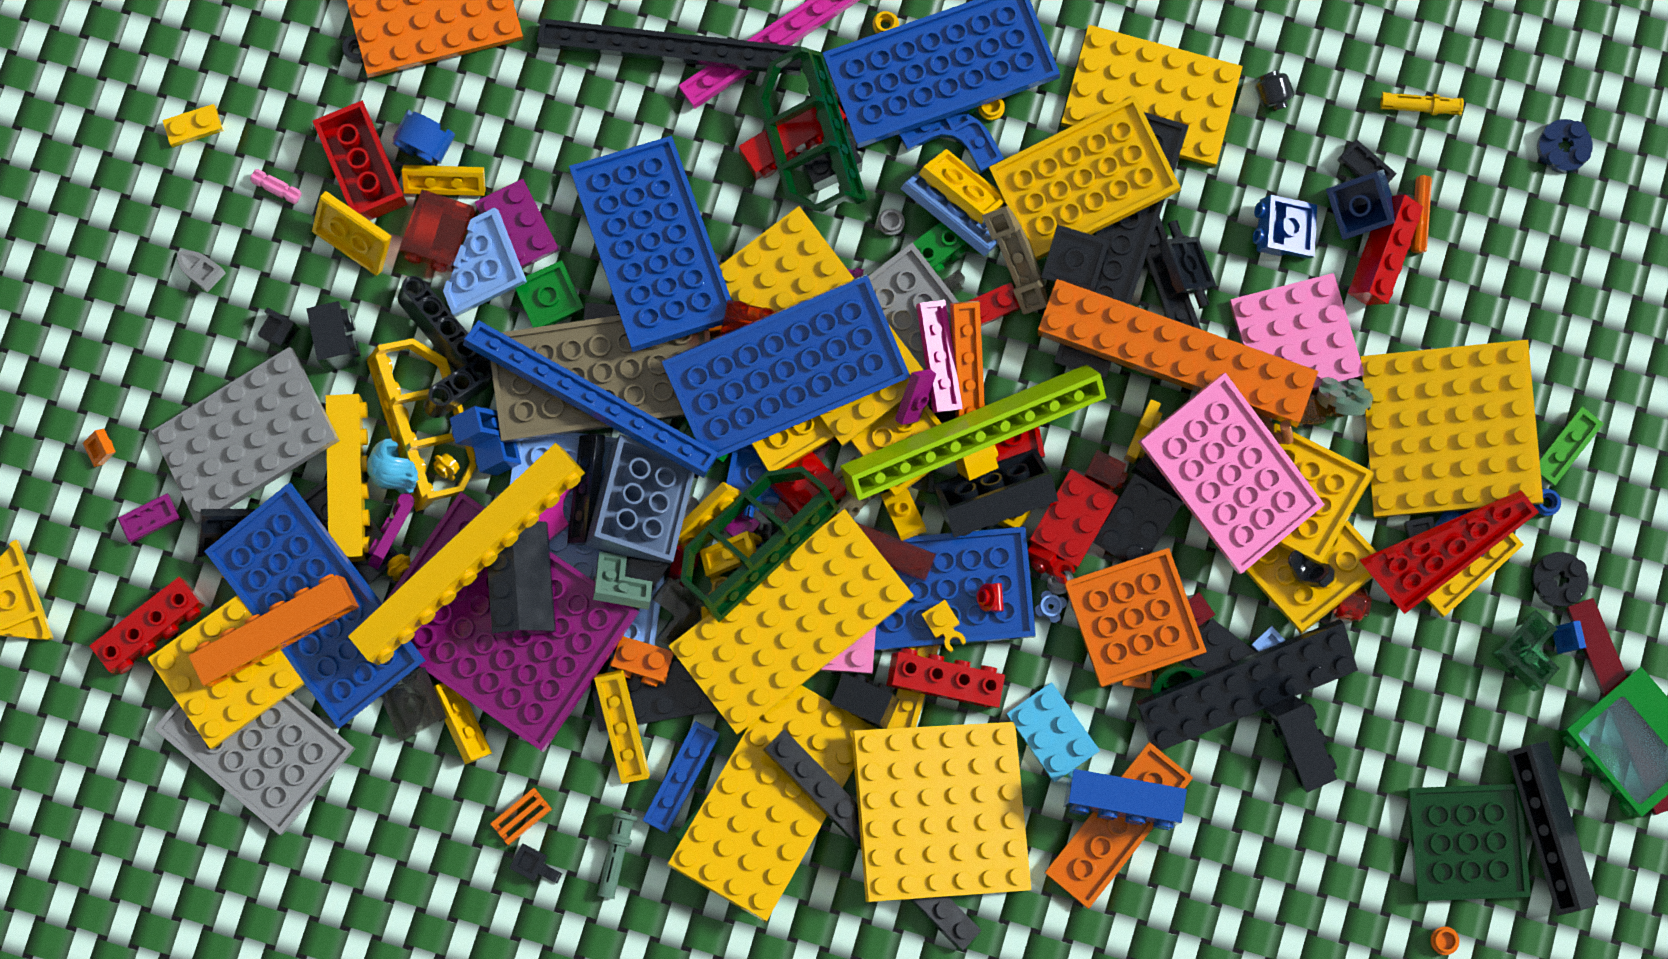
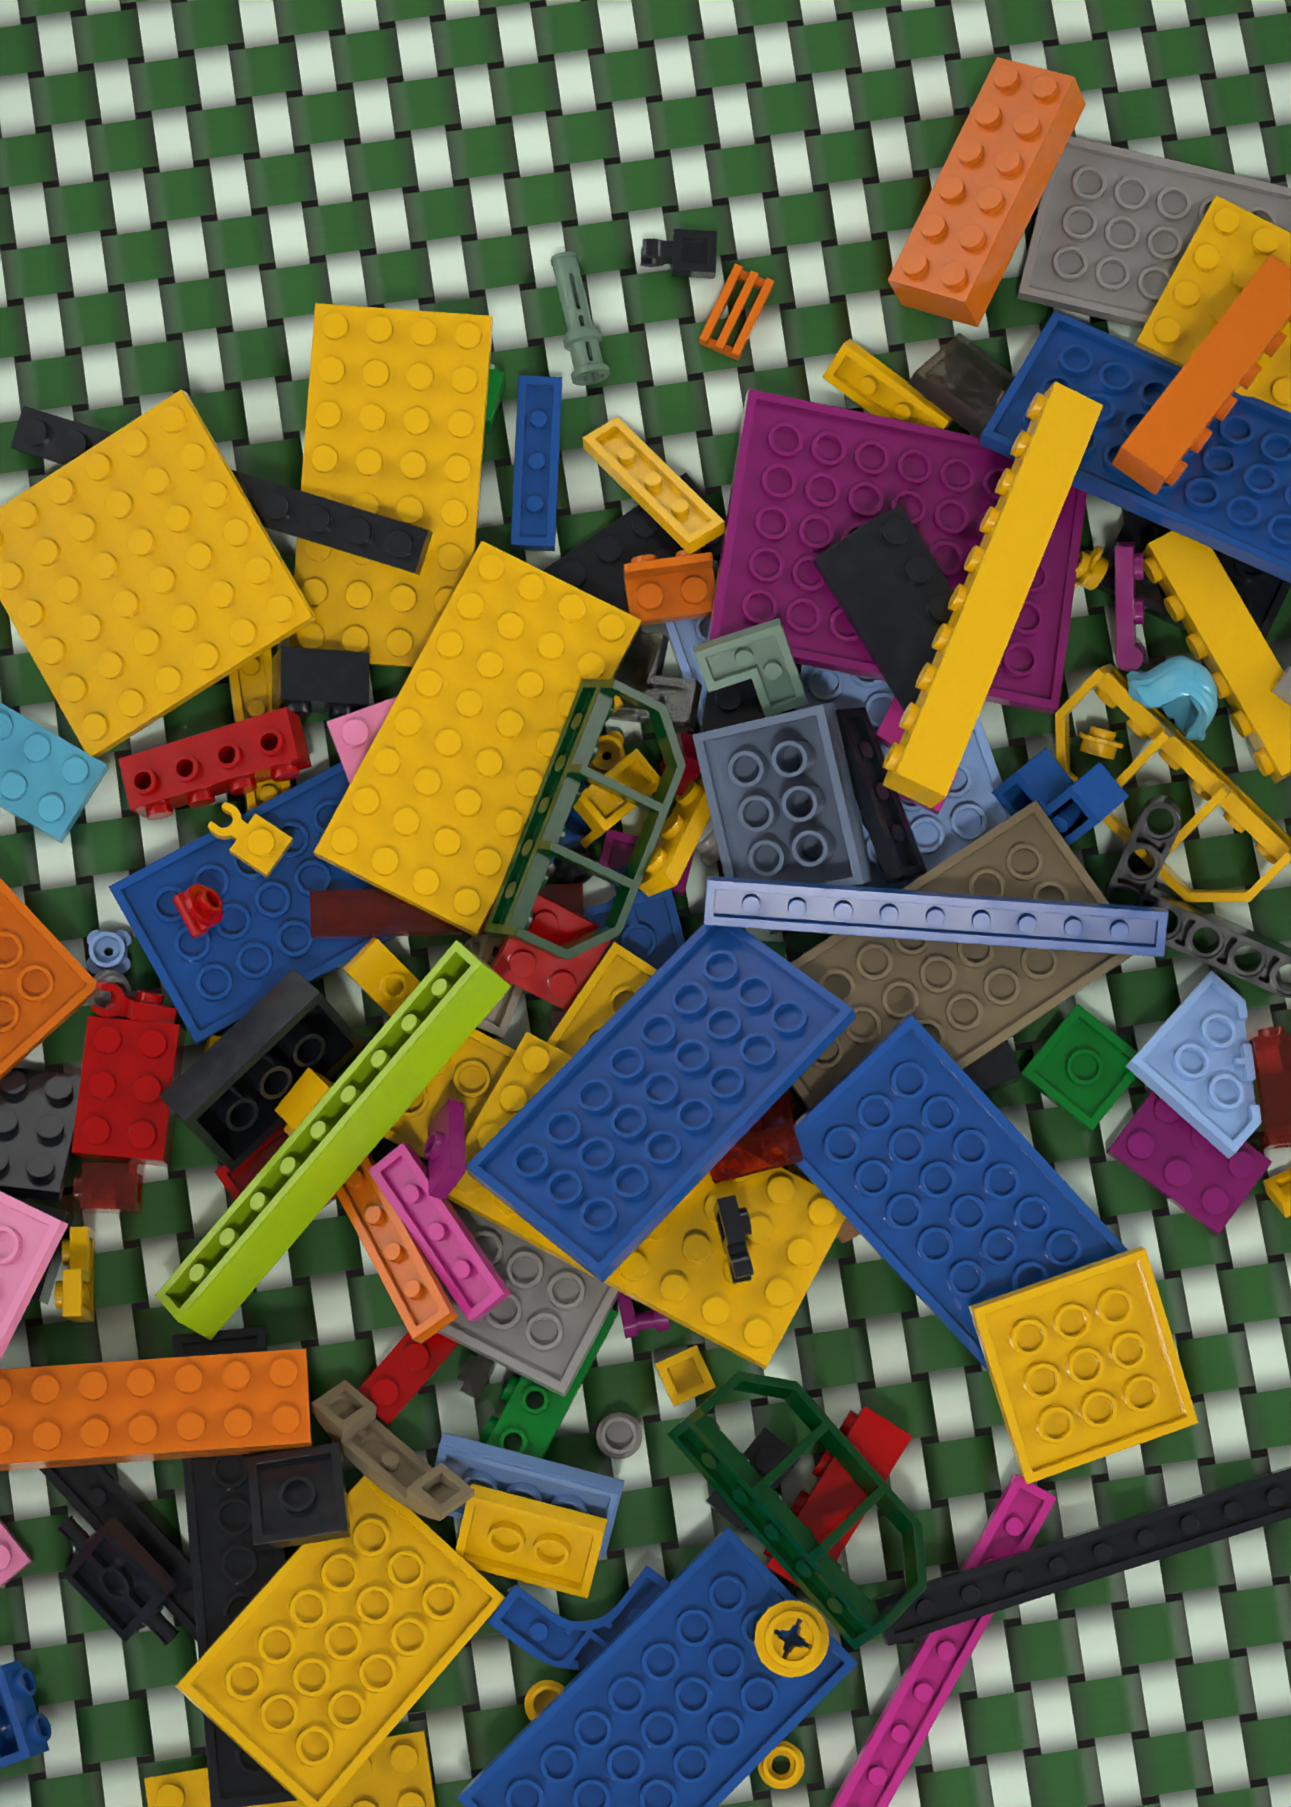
camera: 155 degrees right, 0 degrees up
none -> yellow plate [655,1345,716,1407]
none -> black plate [713,1195,754,1284]
none -> yellow gear [753,1600,829,1677]
none -> orange brick [888,57,1086,327]
none -> yellow plate [969,1246,1198,1484]

